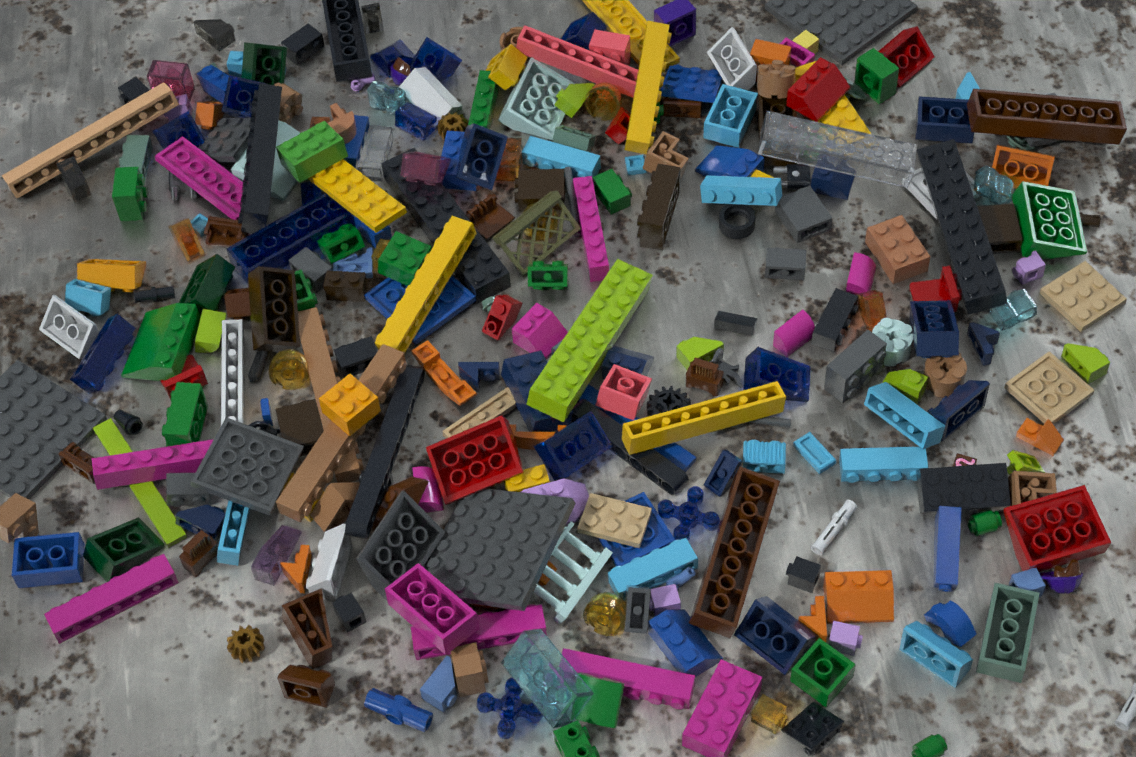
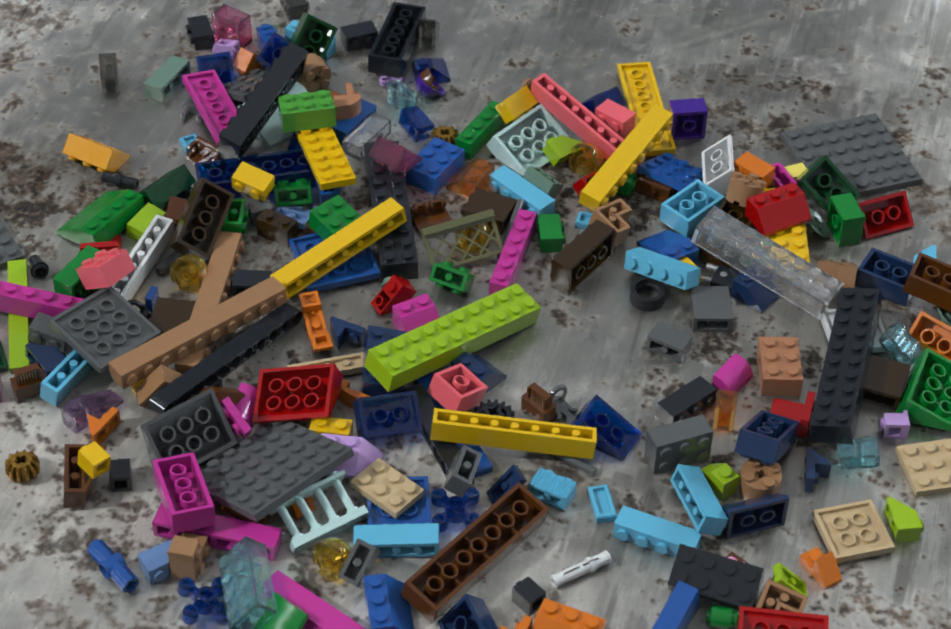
camera: 20 degrees right, 10 degrees down
light nougat brick [2,82,179,199] -> none
white slope [39,295,102,359] -> none
medium azure brick [65,279,111,316] -> none
clear blue brick [70,314,136,394] -> none
green brick [112,167,149,221] -> none
clear orange slope [168,218,205,262] -> none
reddish brown slope [277,664,335,708] -> none
white slope [306,524,353,602] -> none
light orange brick [319,374,381,436] -> none
white slope [398,67,462,128] -> none
clear blue slope [409,37,462,82] -> none
dark blue slope [456,123,508,190] -> none
lavender brick [649,584,681,617] -> none
medium blue arm [666,567,695,591] -> none
lime slope [676,336,724,370] -> none
black slope [714,311,758,336] -> none
dark pink brick [773,309,815,358] -> none
light aqua brick [872,318,913,366] -> none
none -> coral brick [76,248,135,290]
none -> yellow brick [77,441,111,479]
none -> dark pink hinge [220,396,252,439]
none -> yellow brick [231,161,275,202]
none -> dark grey brick [443,445,482,497]
none -> dark green slope [795,155,861,213]
none -> medium nougat brick [816,259,857,291]

